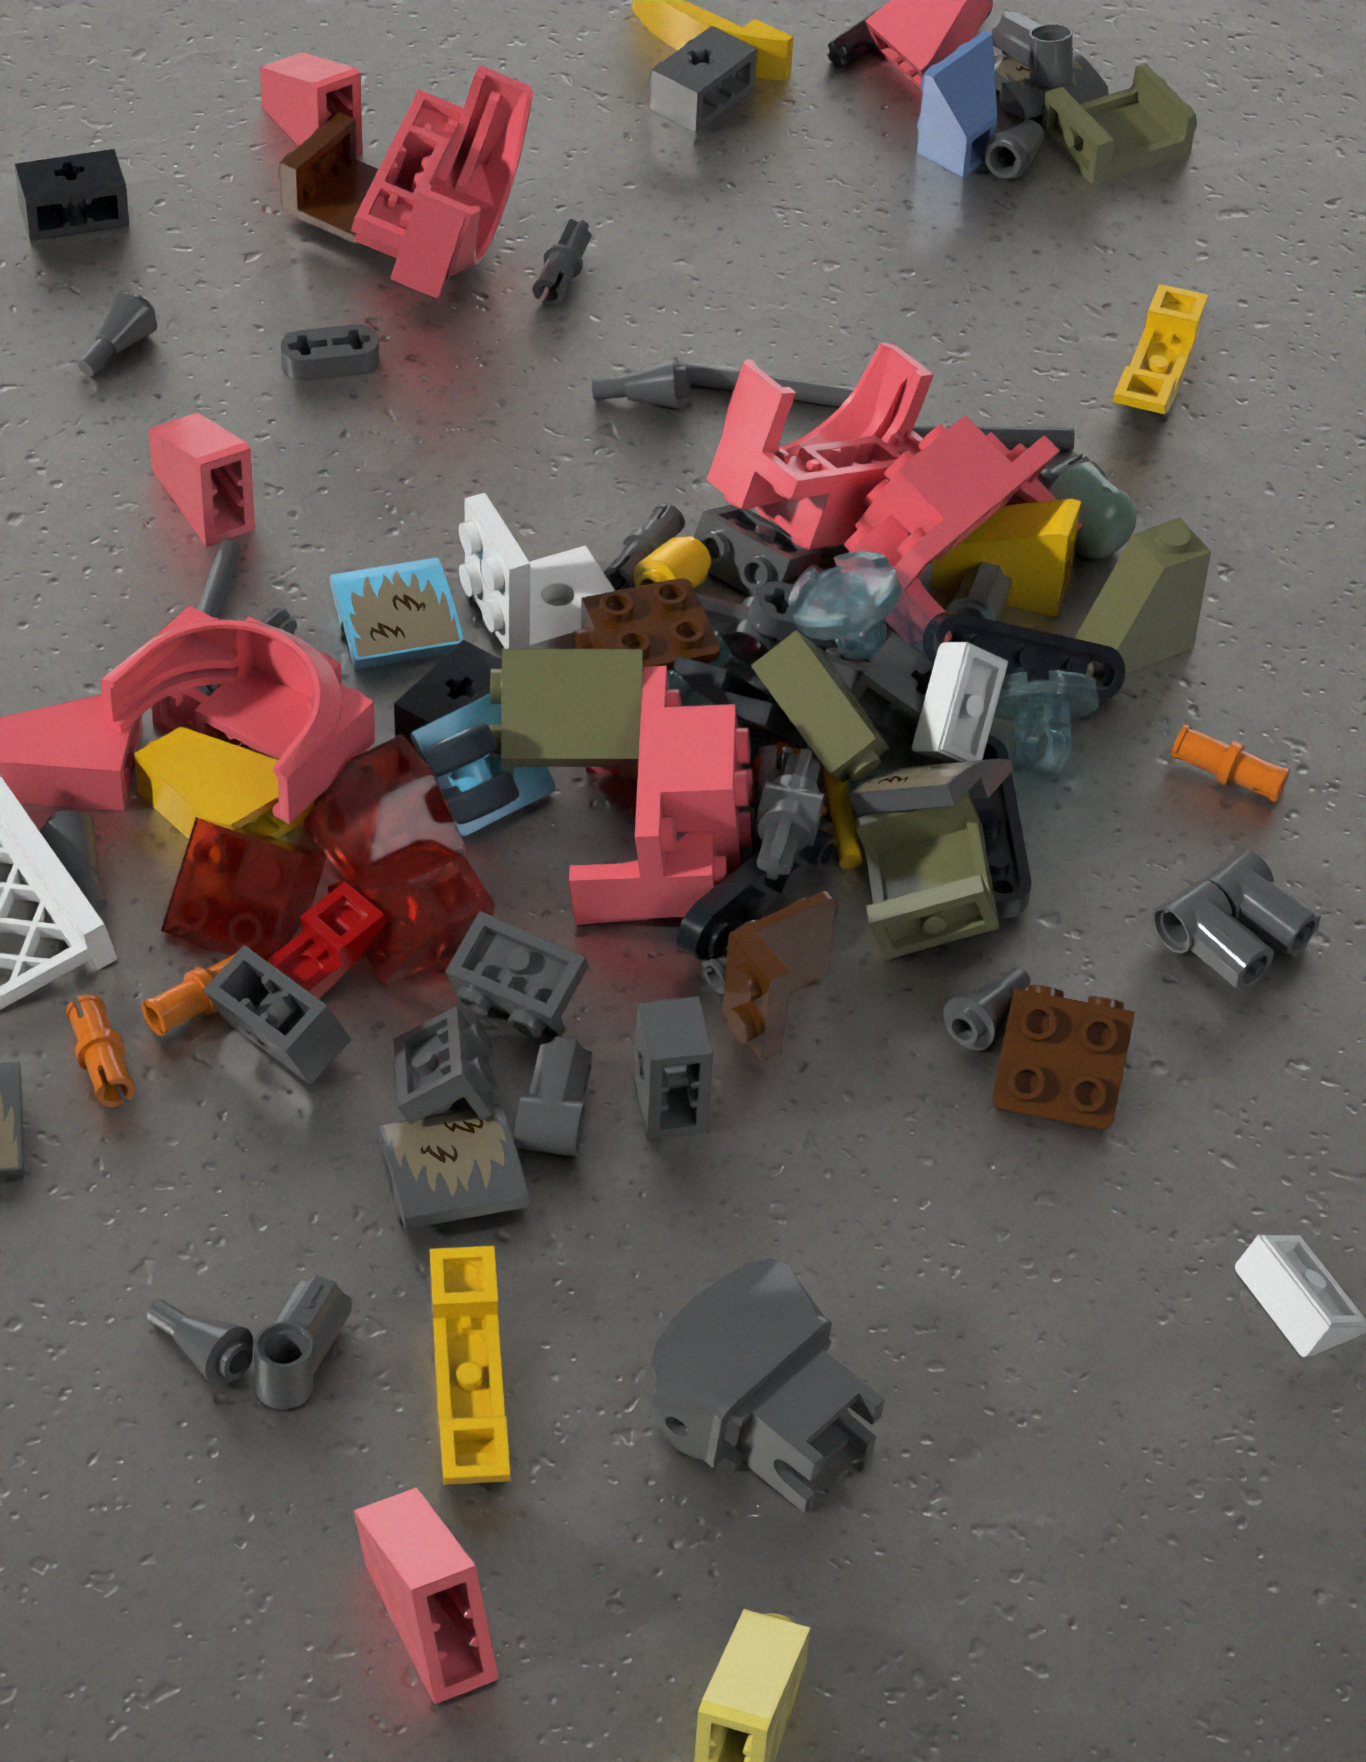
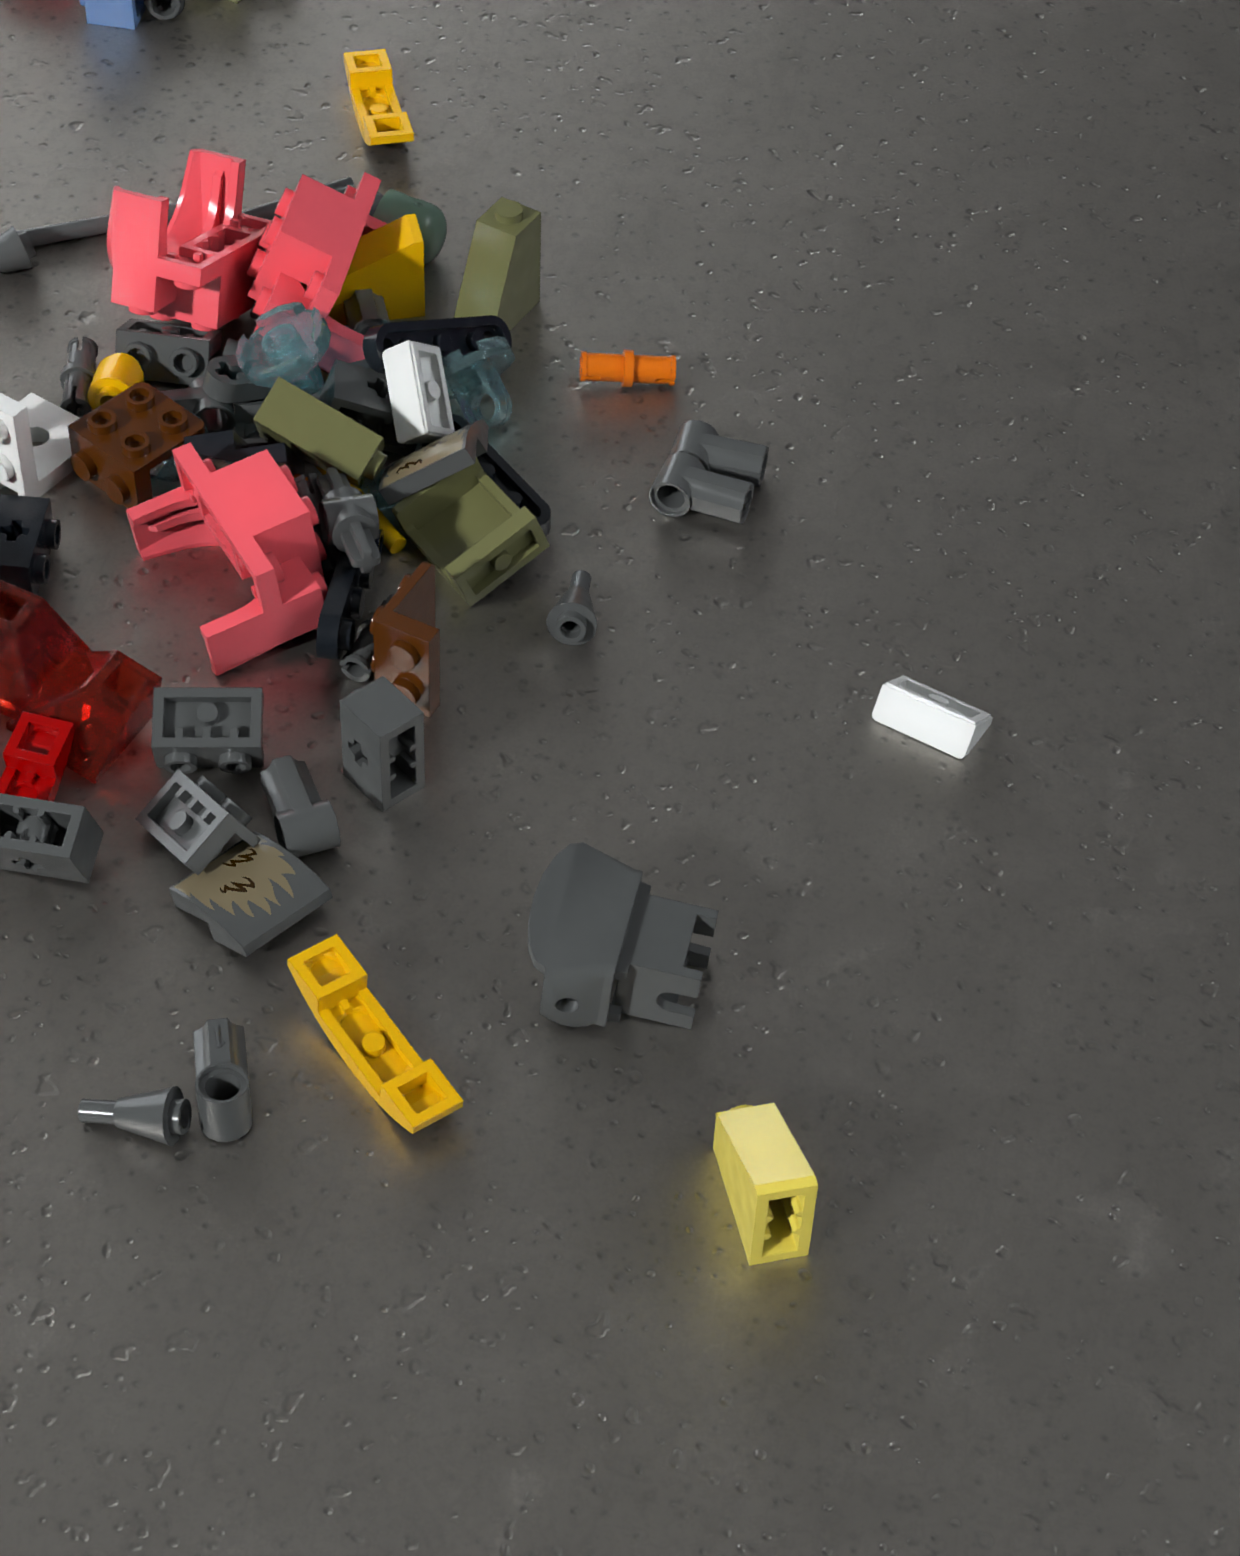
camera: 30 degrees left, 0 degrees up
coral slope [354,1487,499,1704] -> none
plate [411,694,556,837] -> none
olive panel [490,649,643,779] -> none
reddish brown bracket [992,985,1135,1131] -> none

